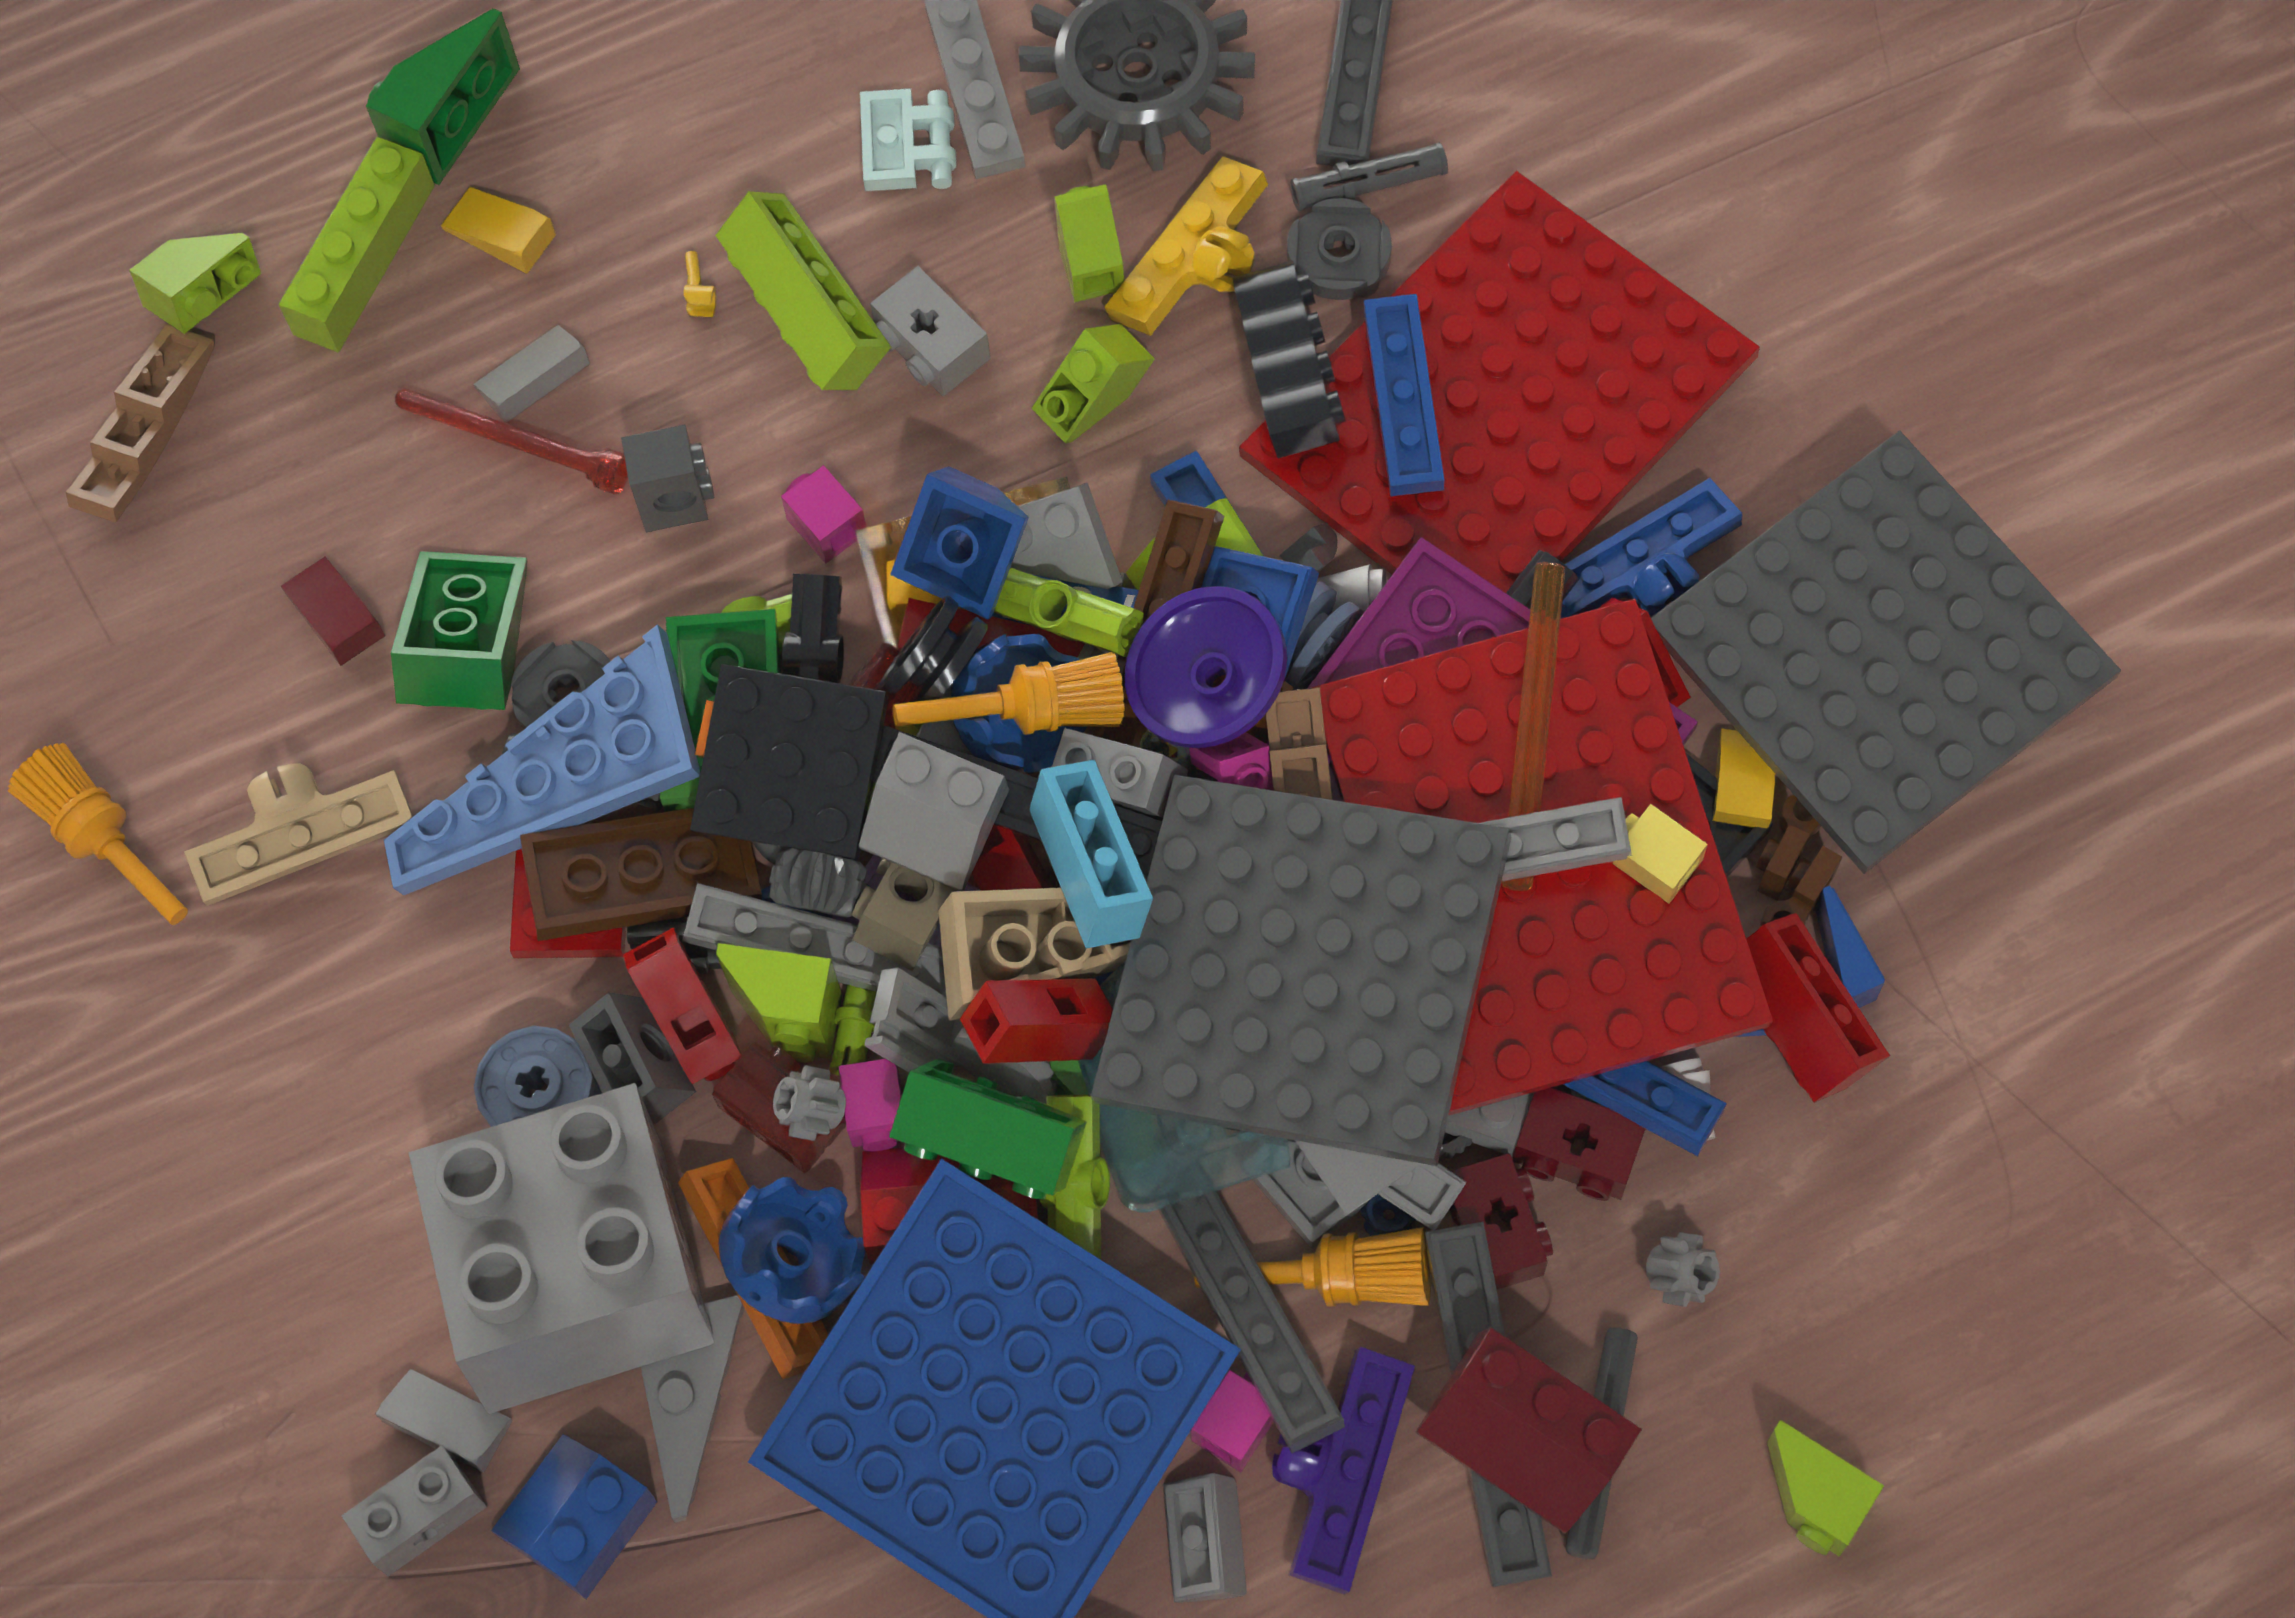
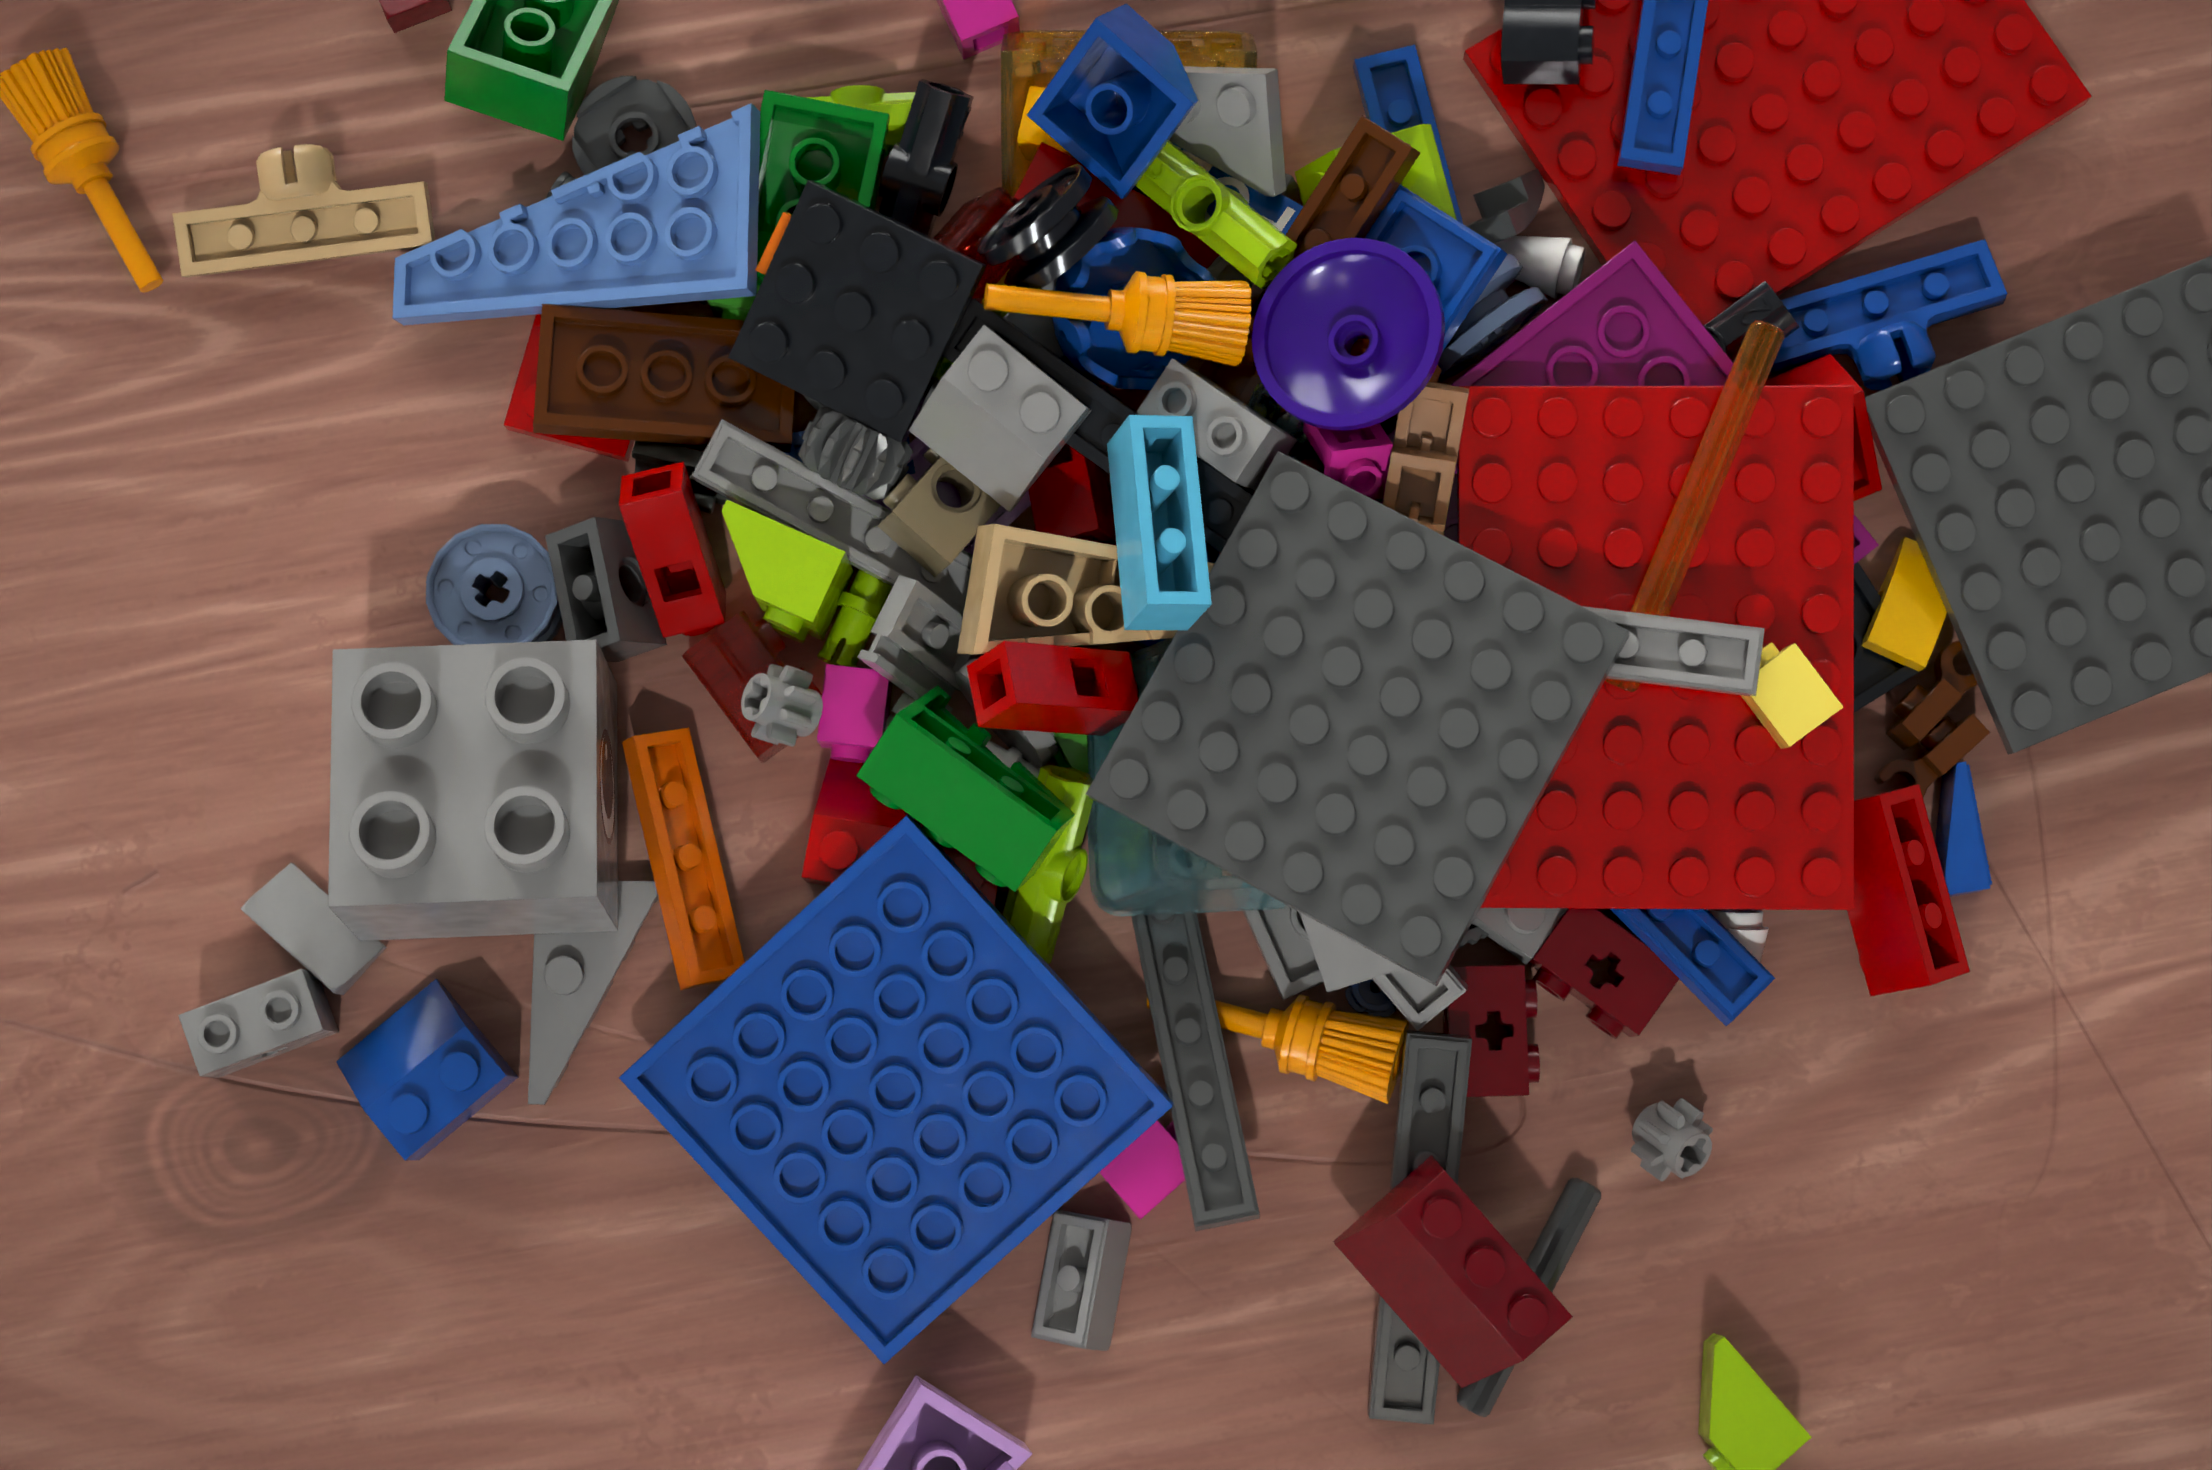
camera: 10 degrees right, 15 degrees up
blue plate [719,1177,866,1324] -> none
dark purple plate [1272,1347,1415,1595] -> none

